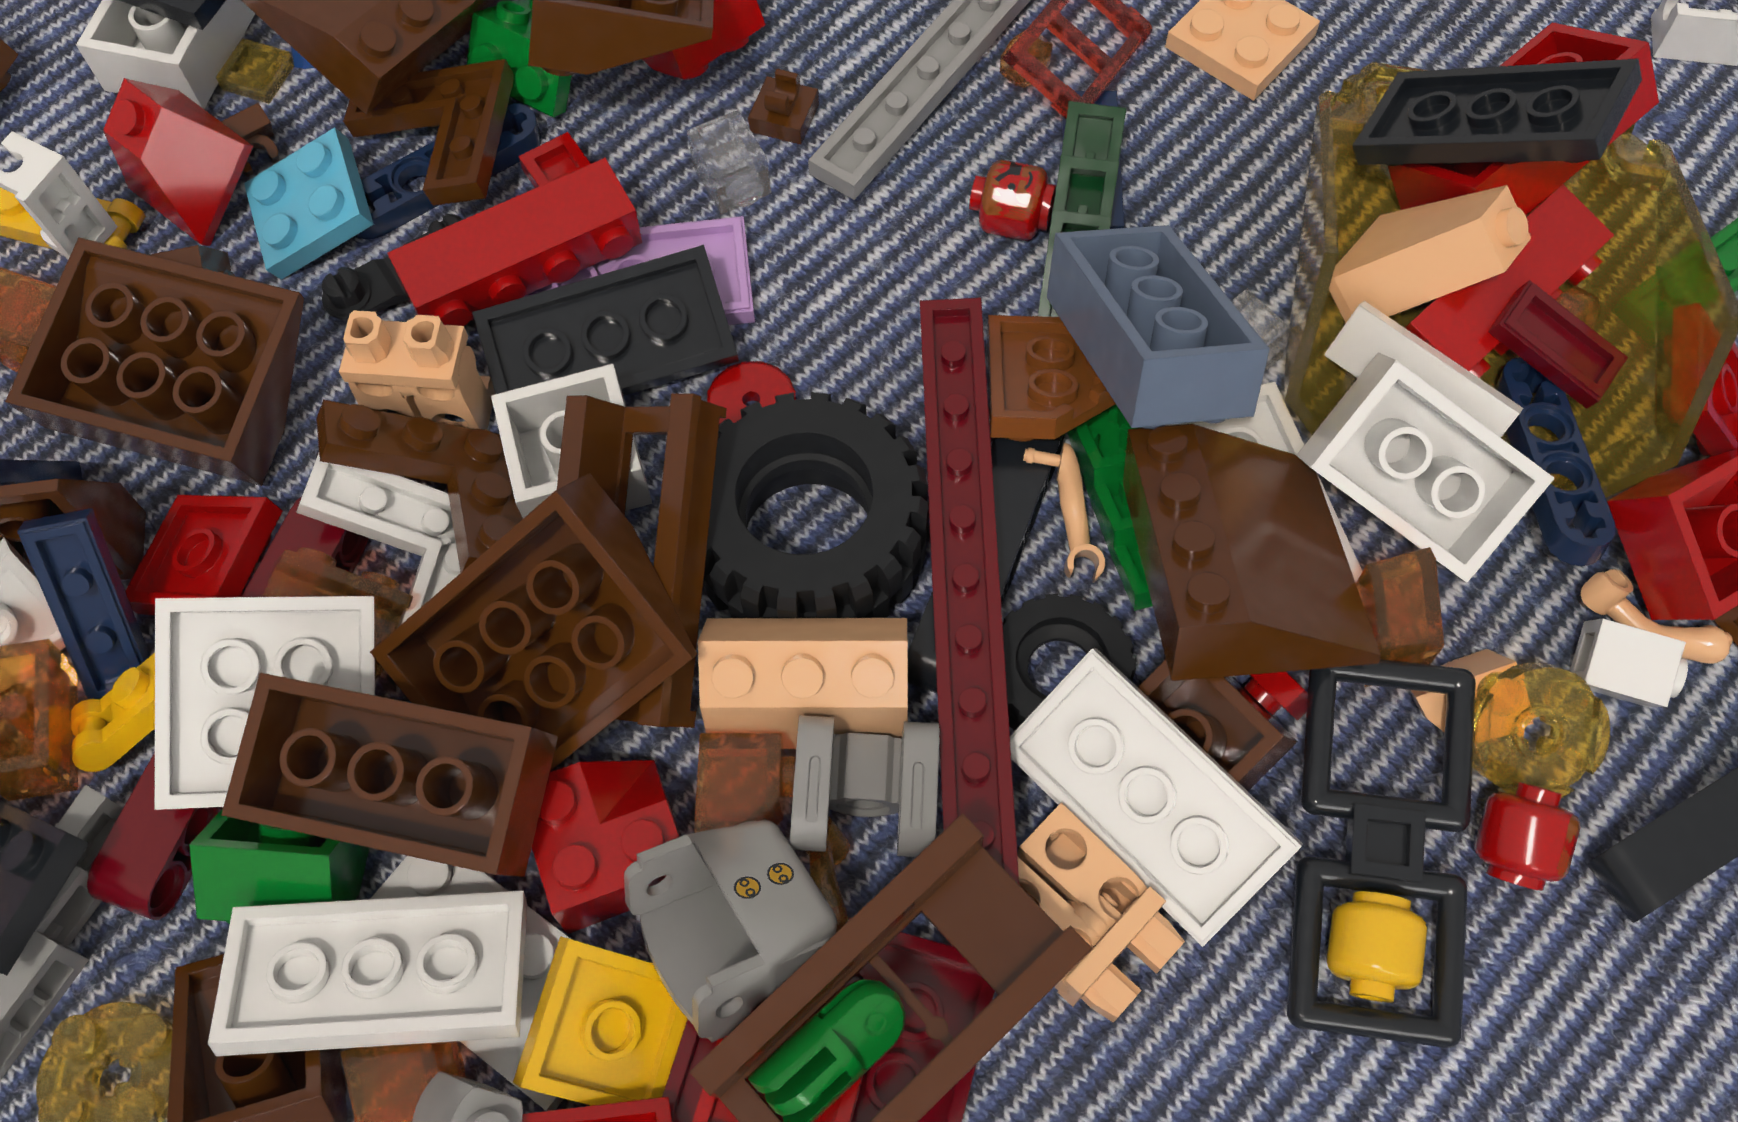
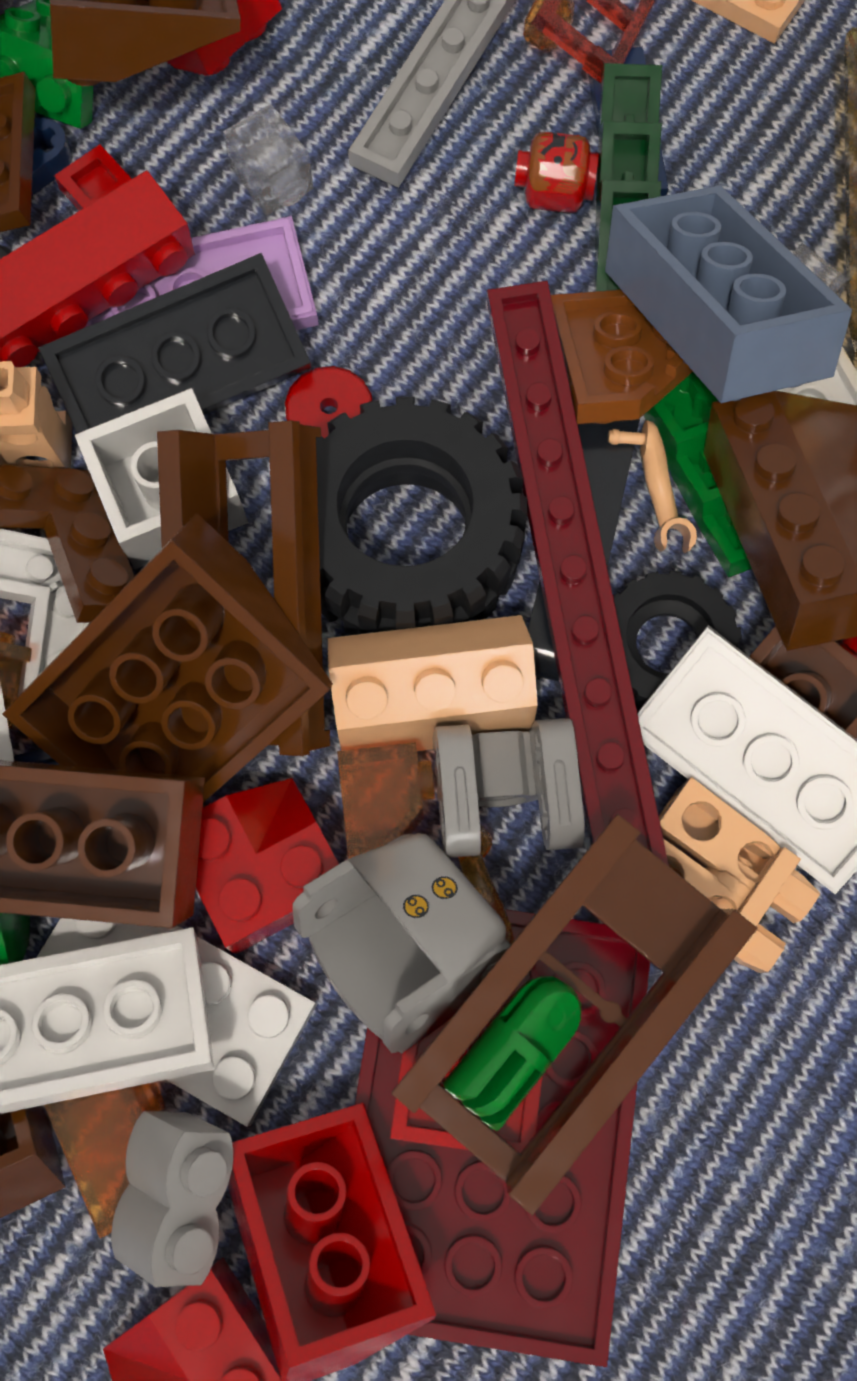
camera: 10 degrees left, 10 degrees up
yellow plate [512,936,687,1106] -> none
reddish brown tile [748,69,819,145] -> none

